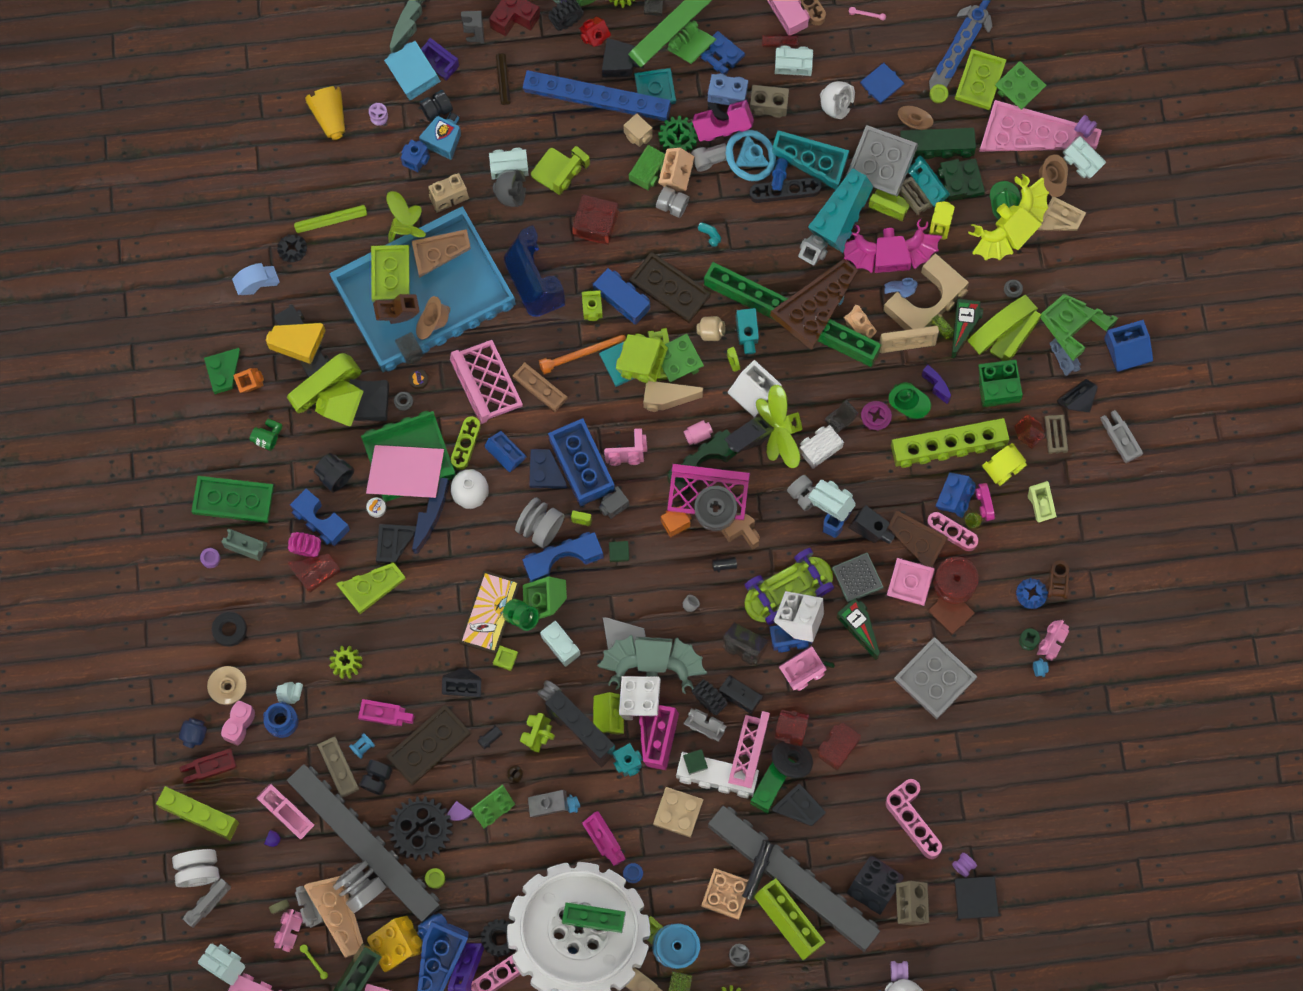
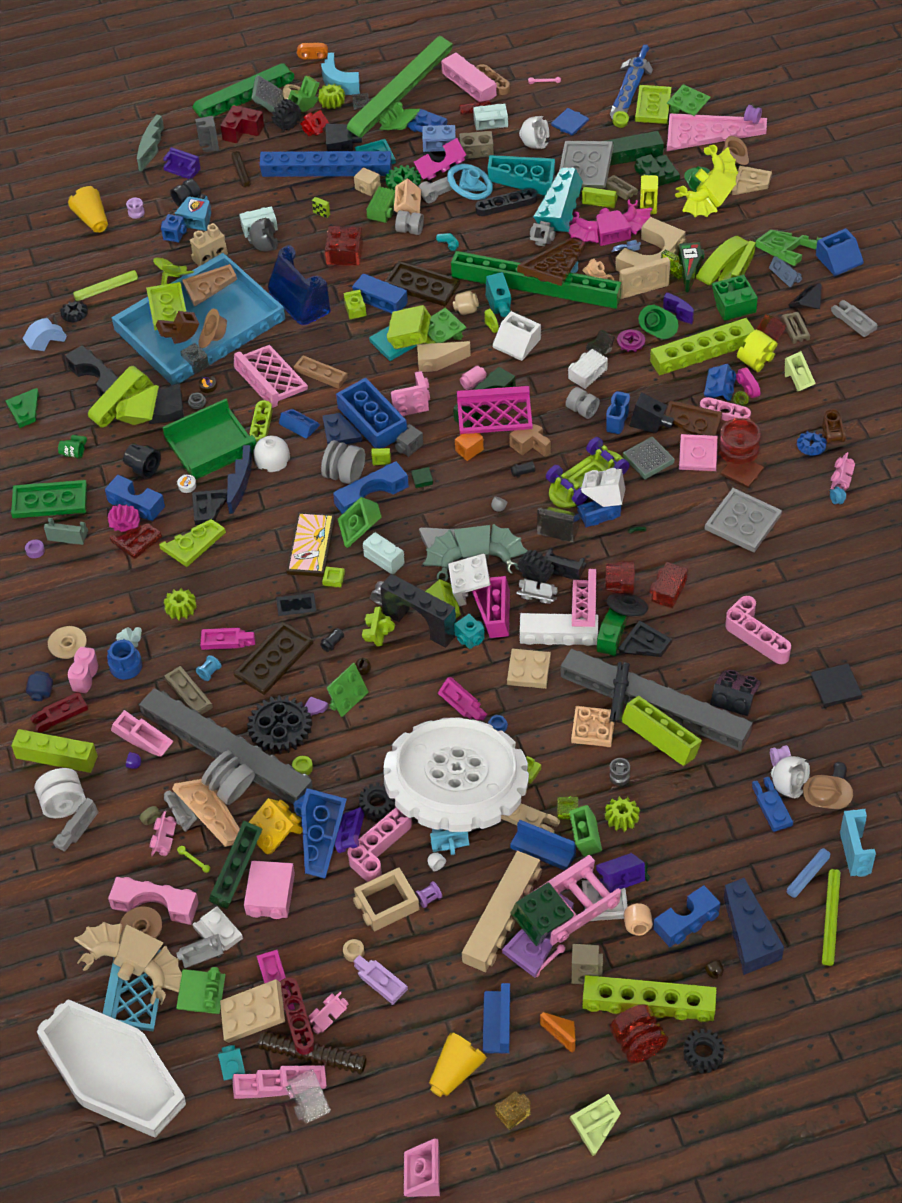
camera: 10 degrees left, 20 degrees down
light aqua brick [198,944,245,985] -> none
black tyre [211,612,247,647] -> none
orange brick [233,368,264,393] -> none
yellow slope [266,323,326,364] -> none
black wheel [359,760,393,796] -> none
bright pink sticker [366,445,444,498] -> none
medium azure panel [384,41,441,100] -> none
green wheel [503,599,539,631] -> none
flat silver plate [528,790,568,817] -> none
lime bracket [531,148,582,195] -> none
orange piece [539,335,626,374] -> none
green plate [562,902,626,933] -> none
dark azure plate [567,794,580,814] -> none
dark azure wheel [652,924,700,969] -> none
dark green tile [683,749,708,775] -> none
dark grey wheel [694,486,737,531] -> none
black slope [724,416,774,453] -> none
lime piece [756,385,802,468] -> none
blue axle [772,158,788,191] -> none
bright pink bracket [779,646,827,691] -> none
light aqua brick [808,480,856,521] -> none
dark green slope [836,598,880,660] -> none
dark tan brick [896,881,929,925] -> none
medium nougat dish [898,106,933,130] -> none
teal plate [908,156,950,207] -> none
medium lavender wheel [952,853,977,878] -> none
dark grey plate [1004,280,1023,298] -> none
dark green wheel [1019,628,1040,651] -> none
light aqua brick [1062,136,1106,179] -> none

